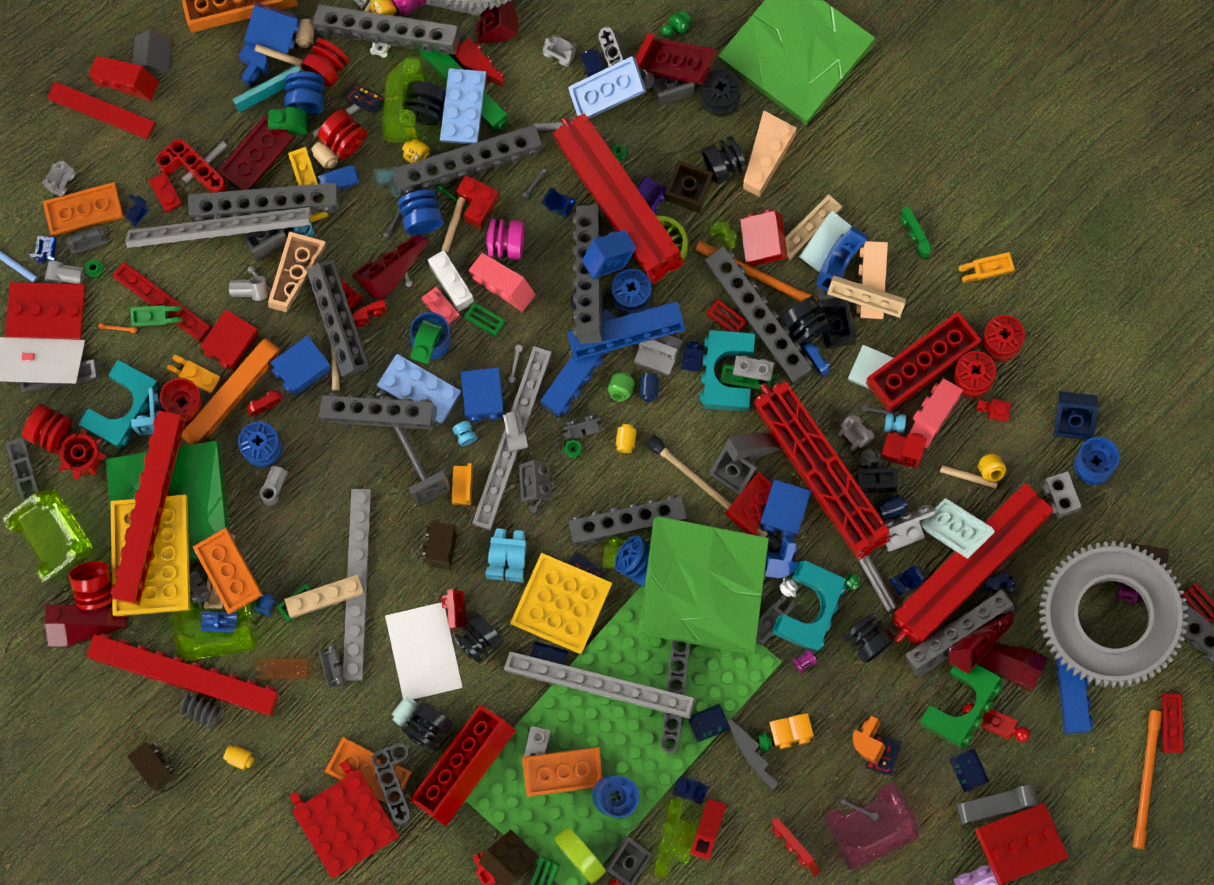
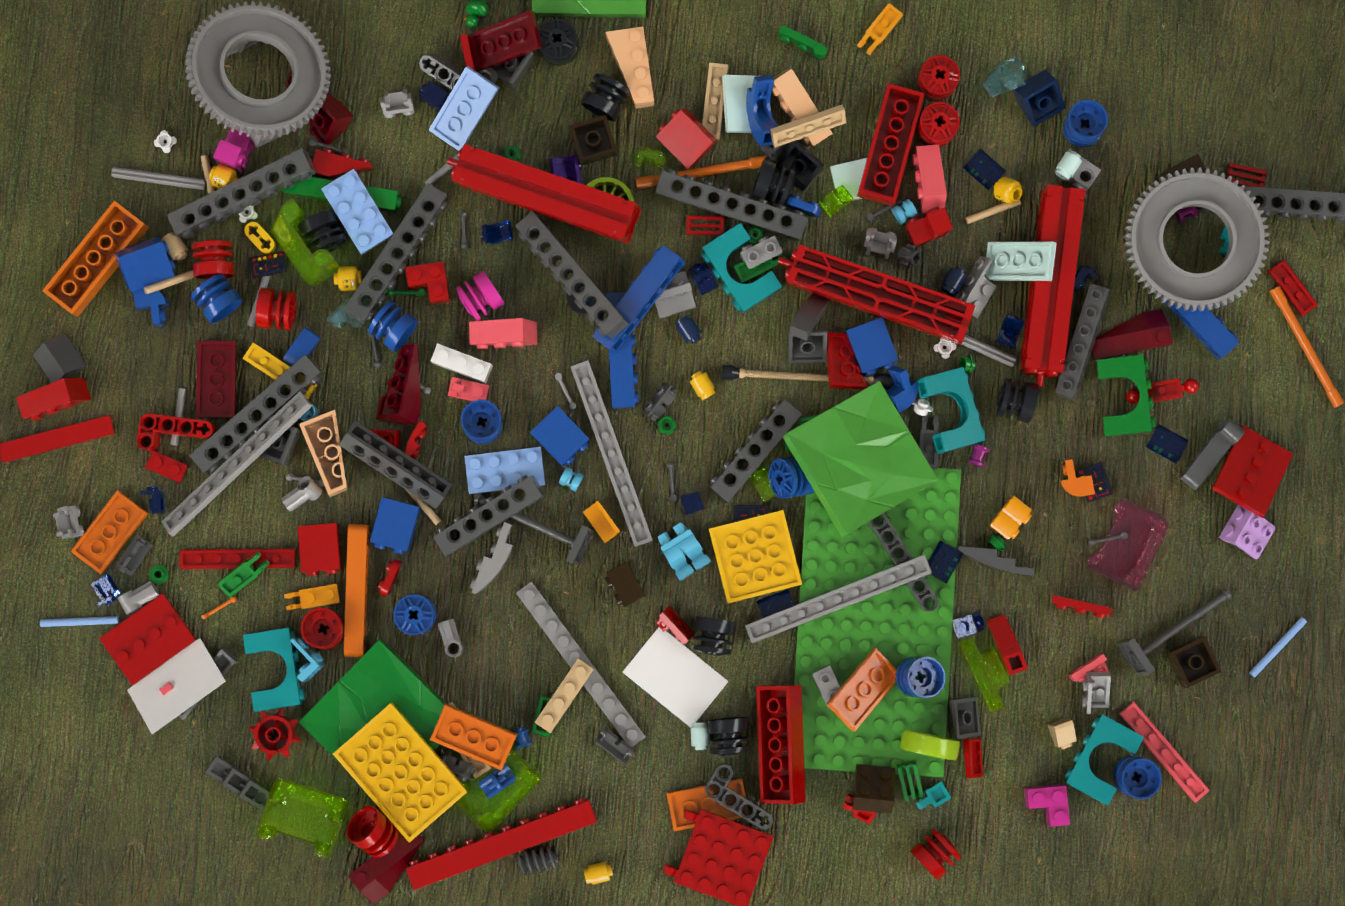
camera: 50 degrees left, 10 degrees up
red wheel [22,403,72,454] -> none
red brick [111,411,186,606] -> none
teal tile [232,65,302,113] -> none
clear orange hinge [255,658,309,679] -> none
green brick [268,107,309,135] -> none
tan brick [312,141,339,169] -> none
green brick [410,319,444,364] -> none
tan bar [441,197,466,252] -> none
green tile [464,302,506,337] -> none
light grey piece [503,412,528,452] -> none
dark grey bracket [519,460,551,503] -> none
blue brick [582,230,636,279] -> none
bright green head [608,372,635,401] -> none
blue wheel [611,269,652,315] -> none
black brick [857,468,898,493] -> none
dark red wedge [948,611,1014,674] -> none
red plate [976,399,1011,423] -> none
none -> yellow beam [244,222,276,254]
none -> dark grey hinge [309,138,347,154]
none -> light grey slope [470,522,513,594]
none -> clear blue brick [680,491,704,516]
none -> green plate [746,225,764,244]
none -> clear neon green bracket [819,185,854,218]
none -> white plate [933,338,956,359]
none -> clear blue piece [963,148,1006,191]
none -> clear light blue slope [983,57,1026,98]
none -> light aqua brick [1055,151,1082,181]

